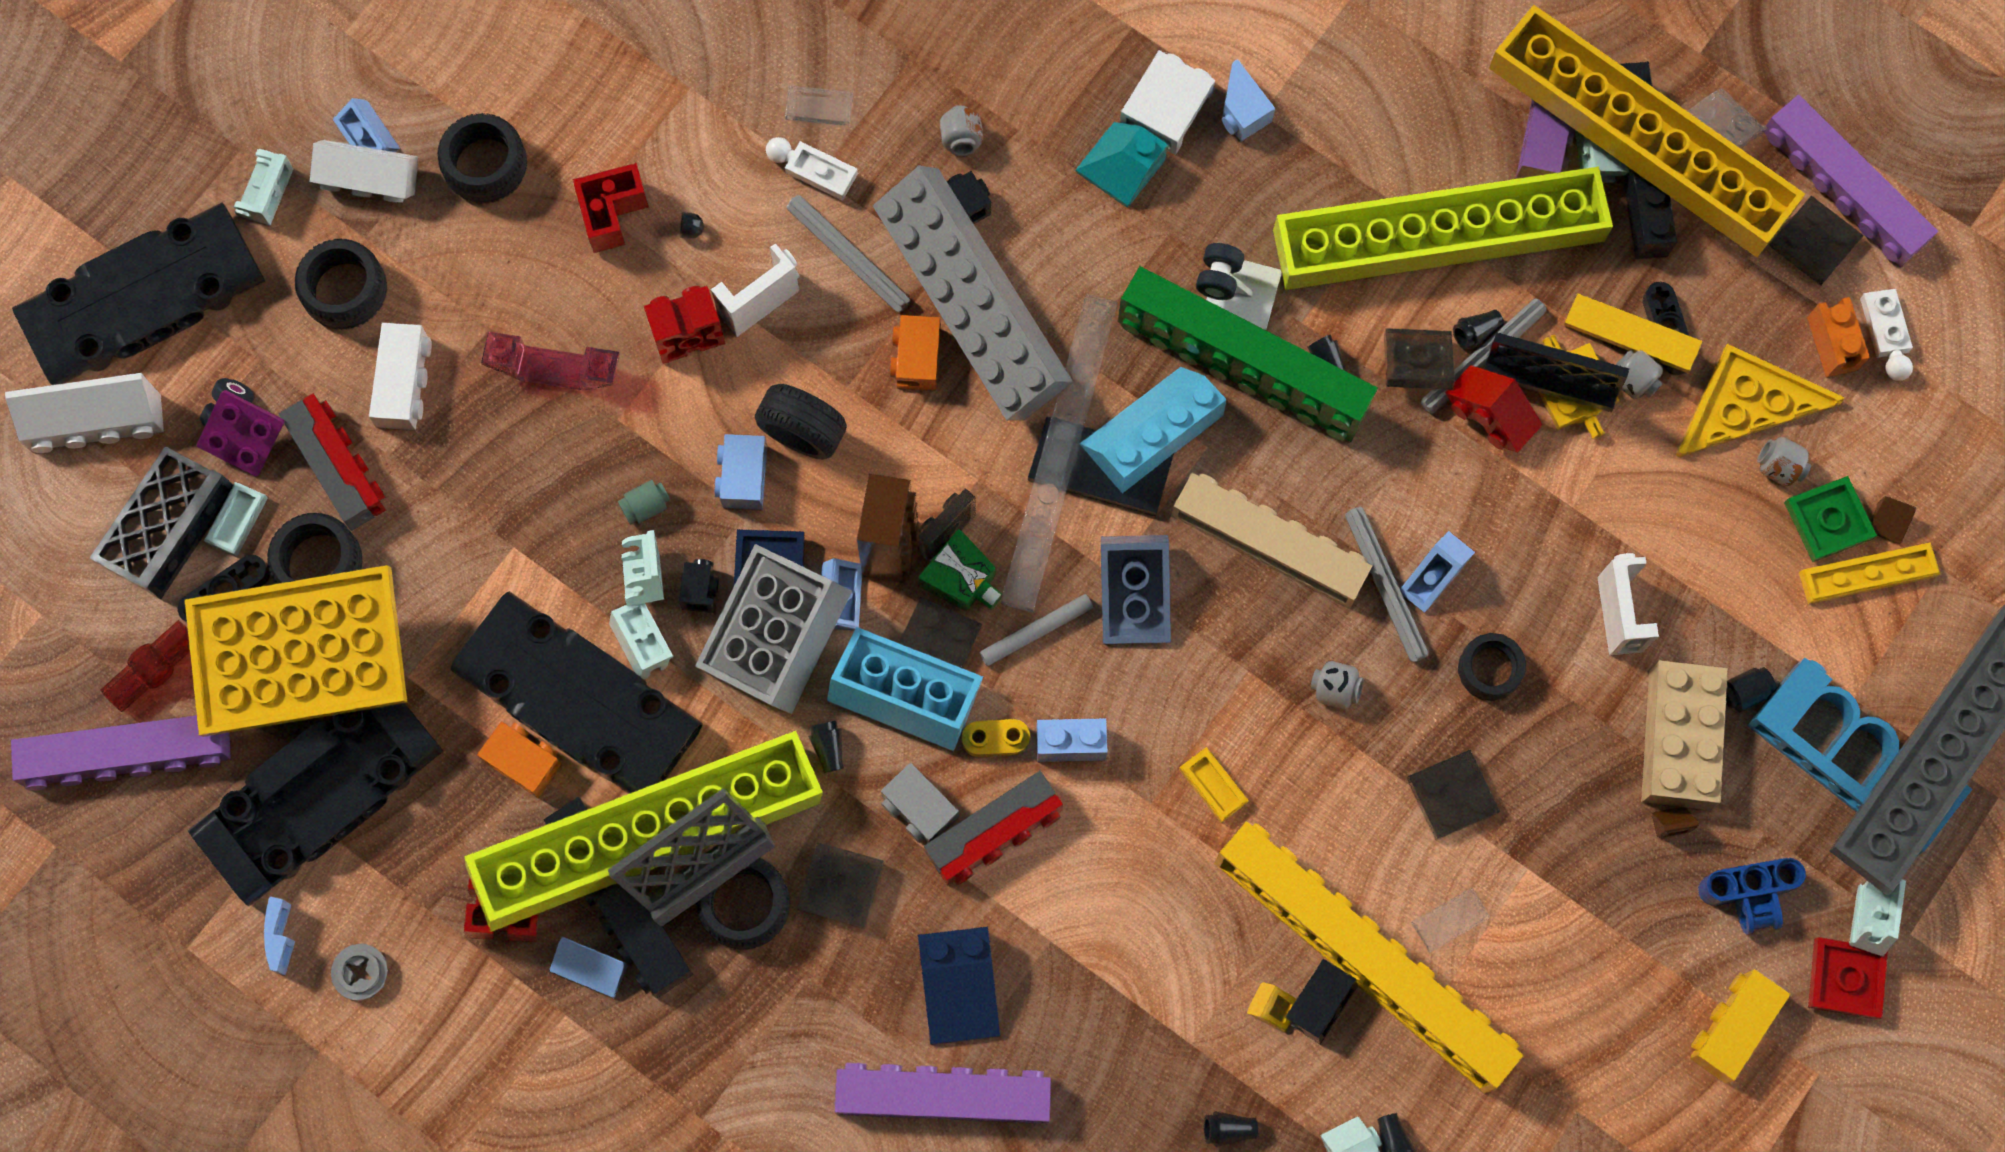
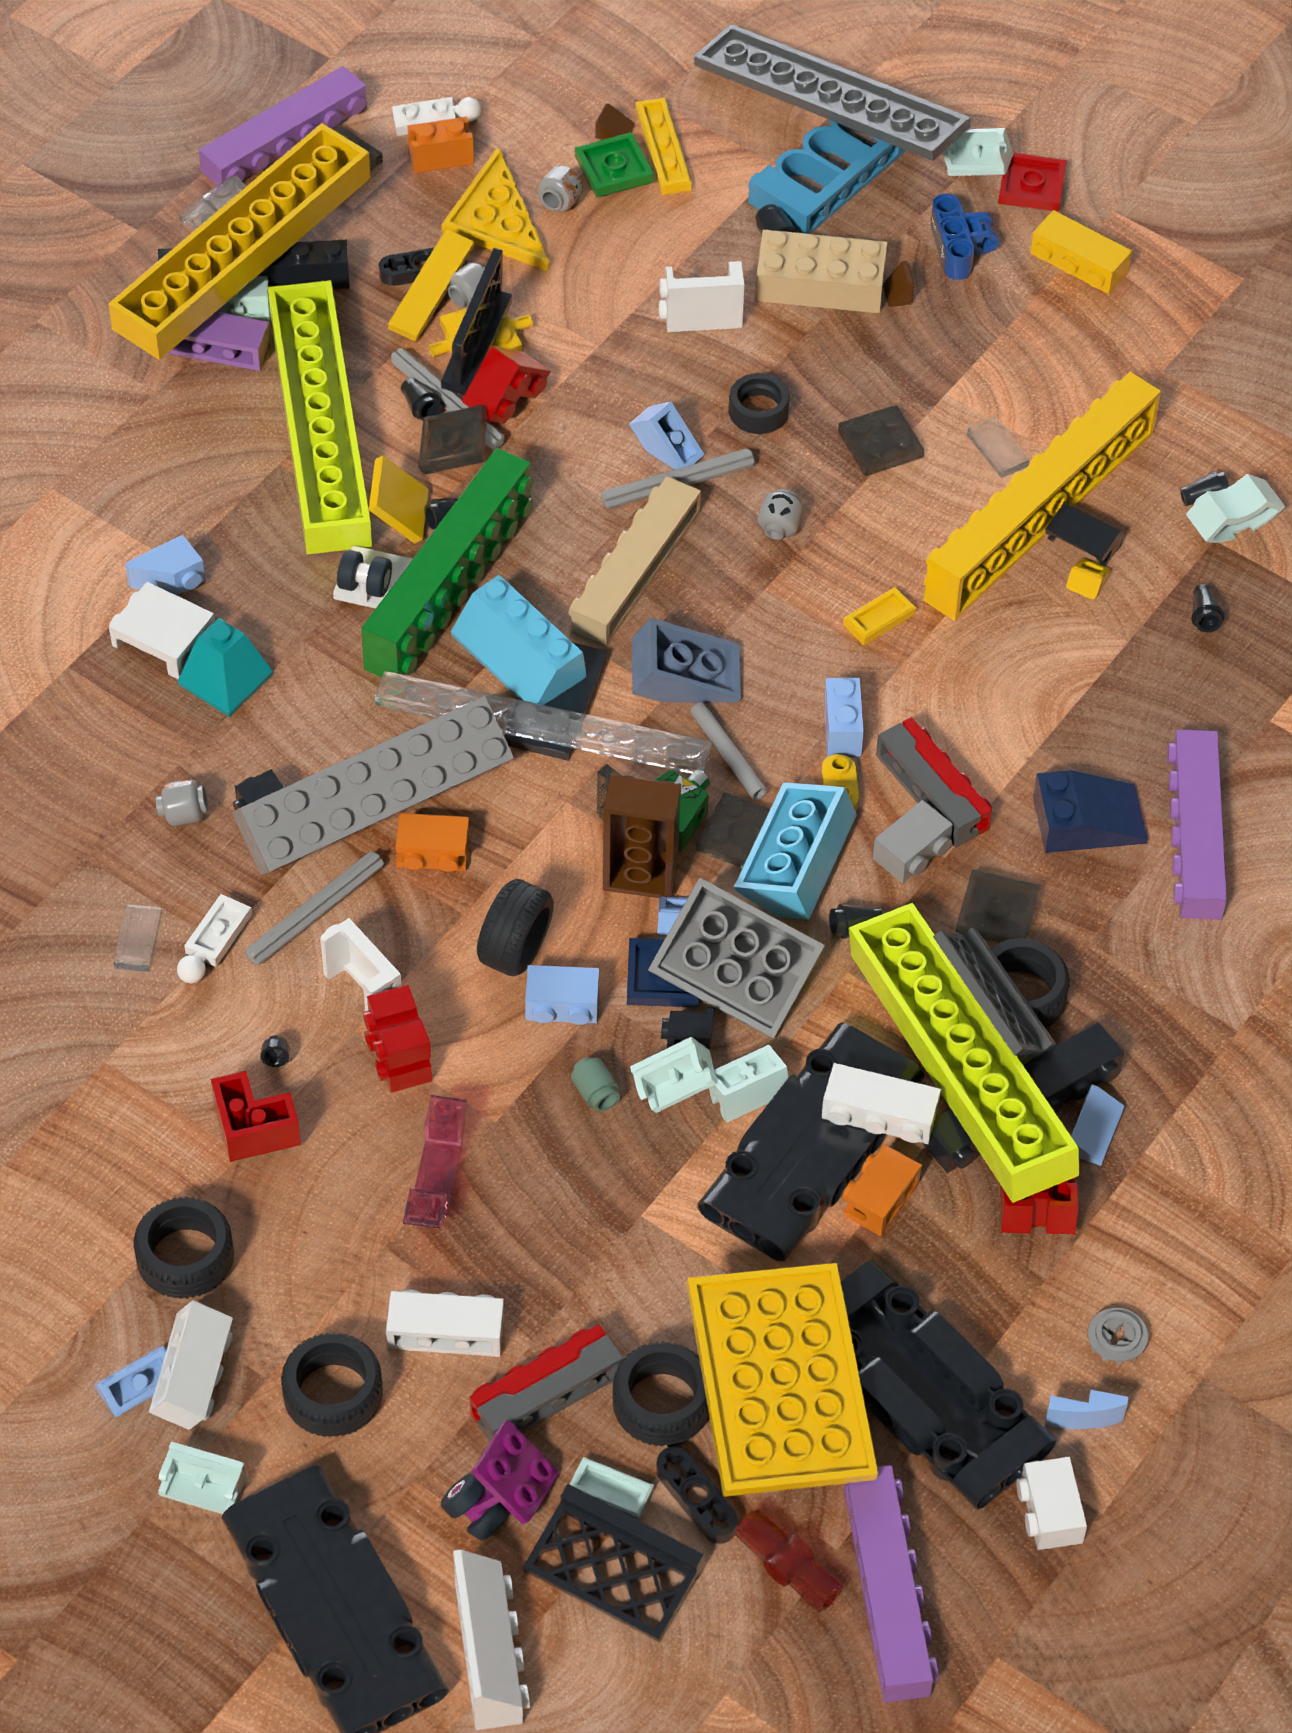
camera: 90 degrees left, 20 degrees down
none -> yellow tile [369,455,429,544]
none -> white brick [821,1063,941,1144]
none -> white brick [1016,1457,1087,1550]

